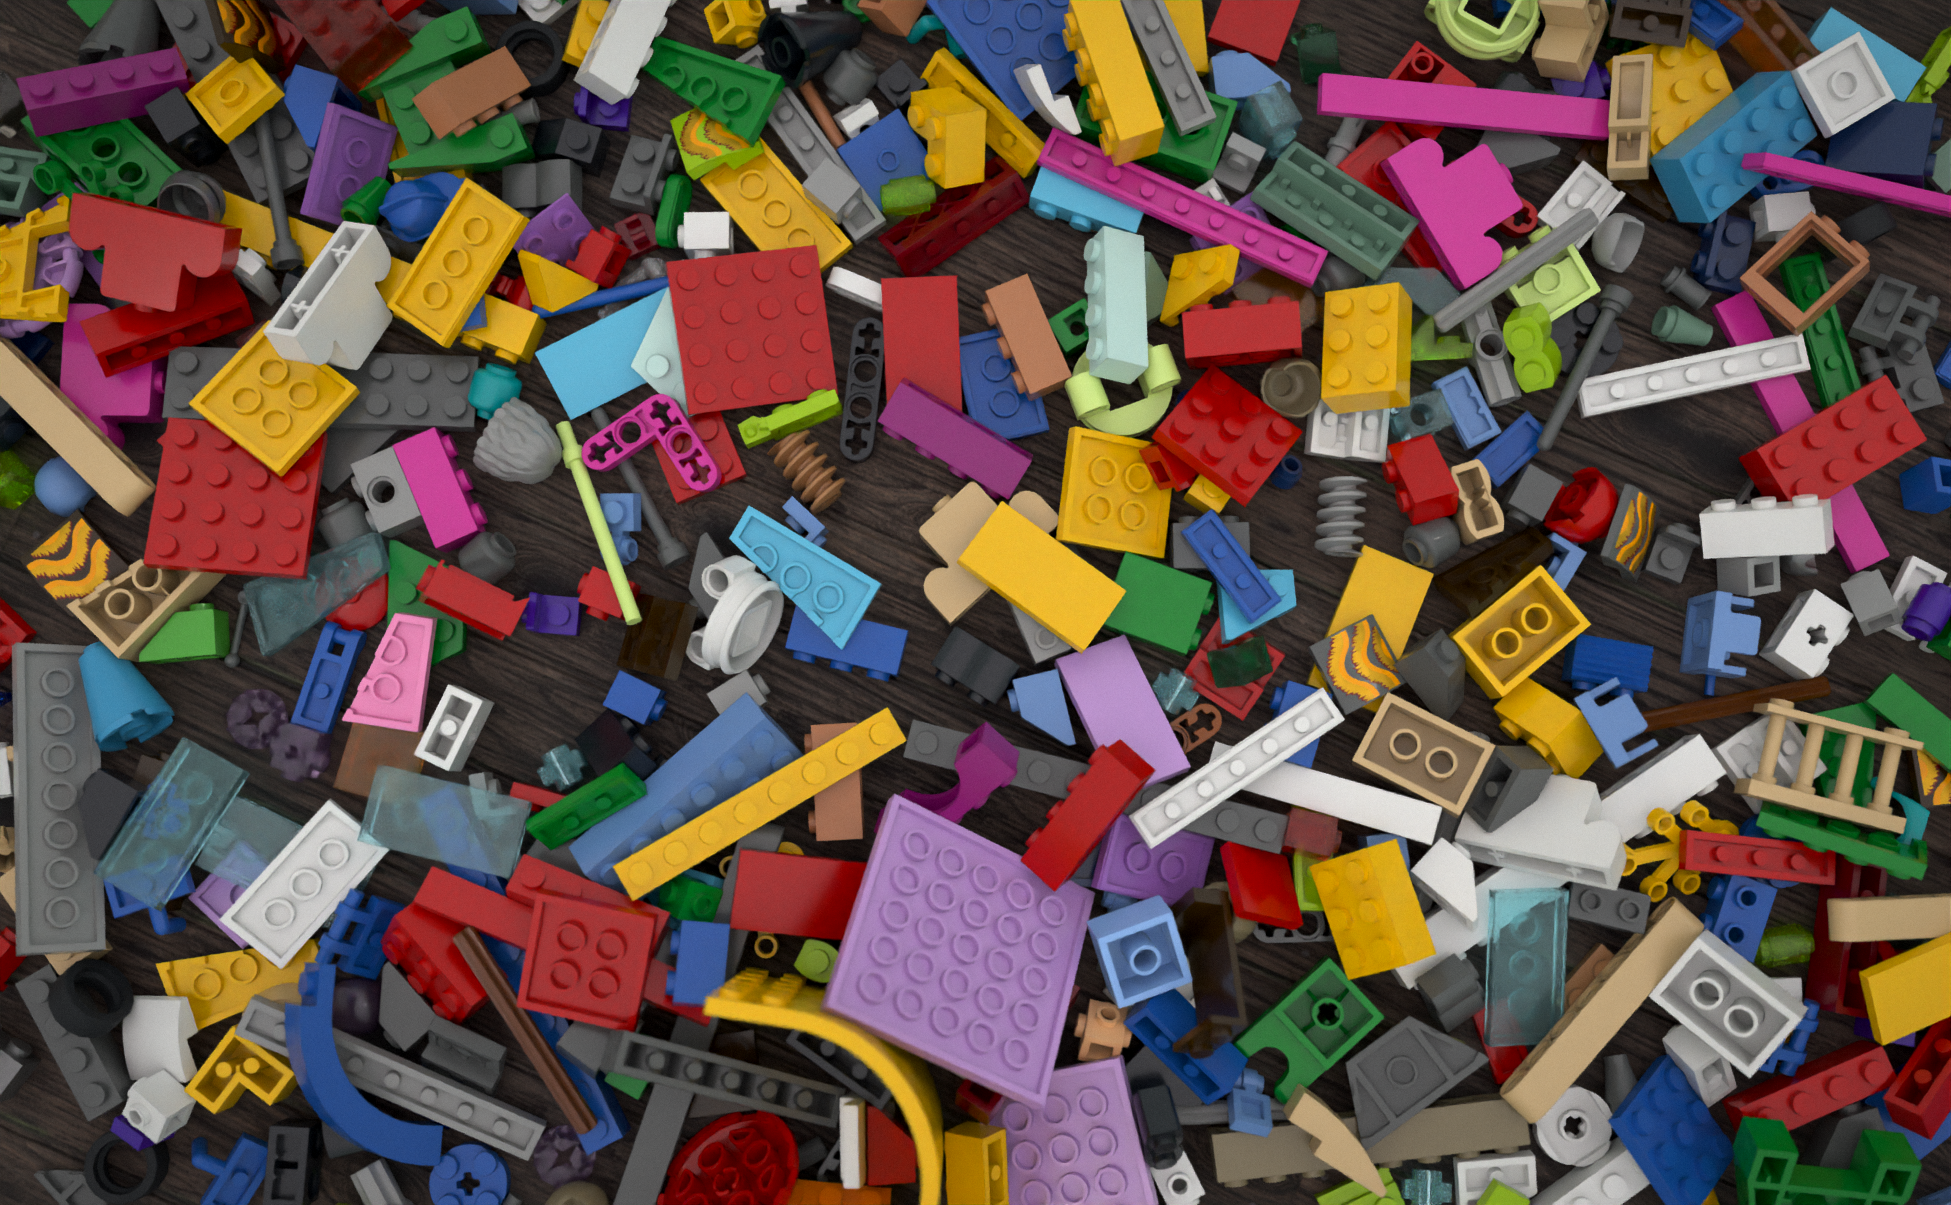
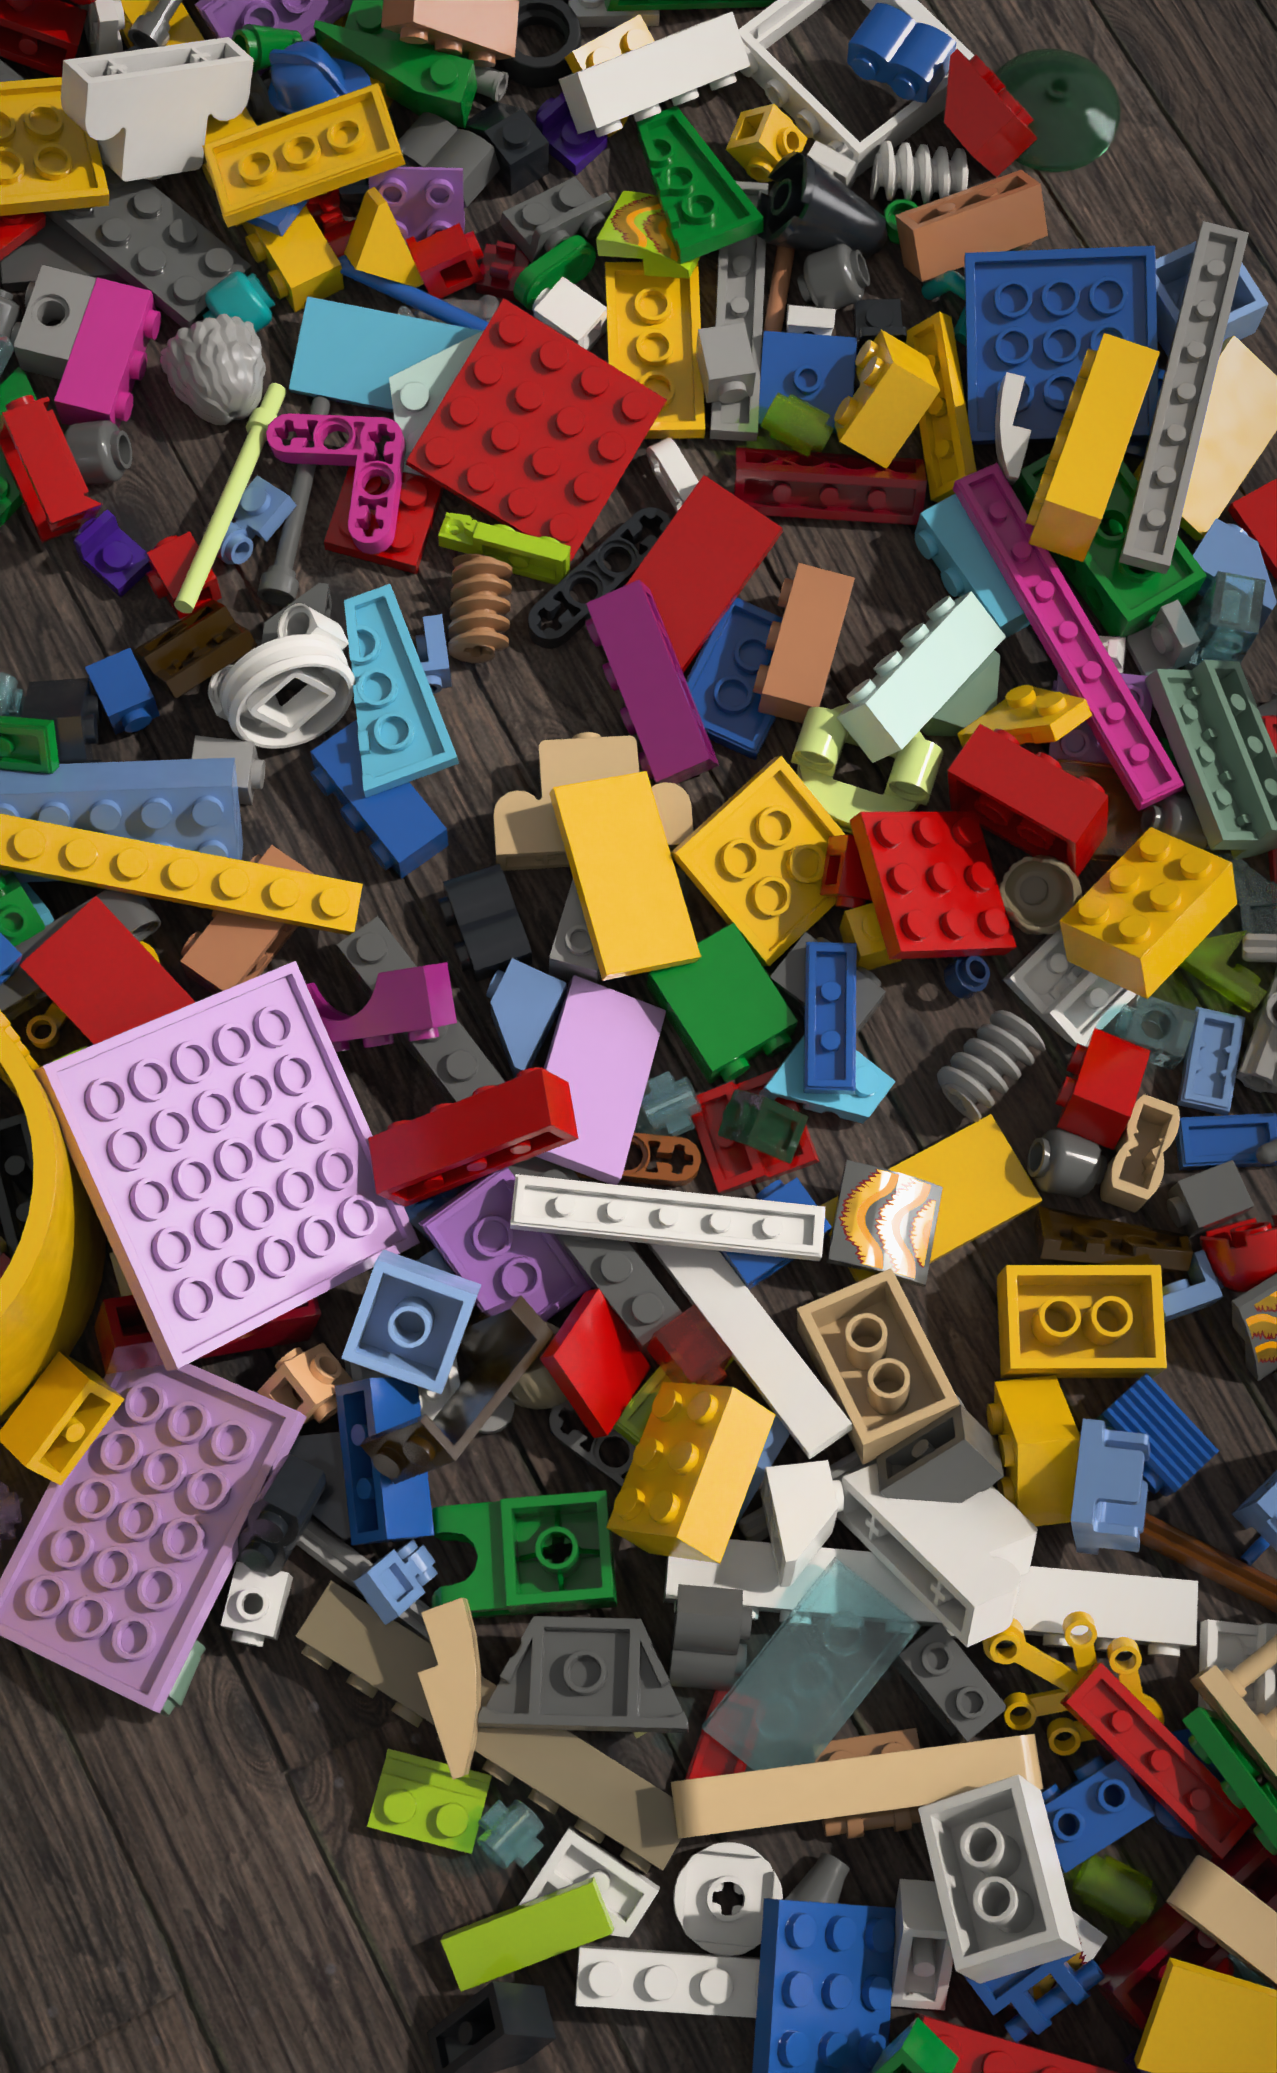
camera: 30 degrees right, 10 degrees down
green brick [1048,298,1089,360] -> none
dark grey slope [1394,628,1466,721] -> none

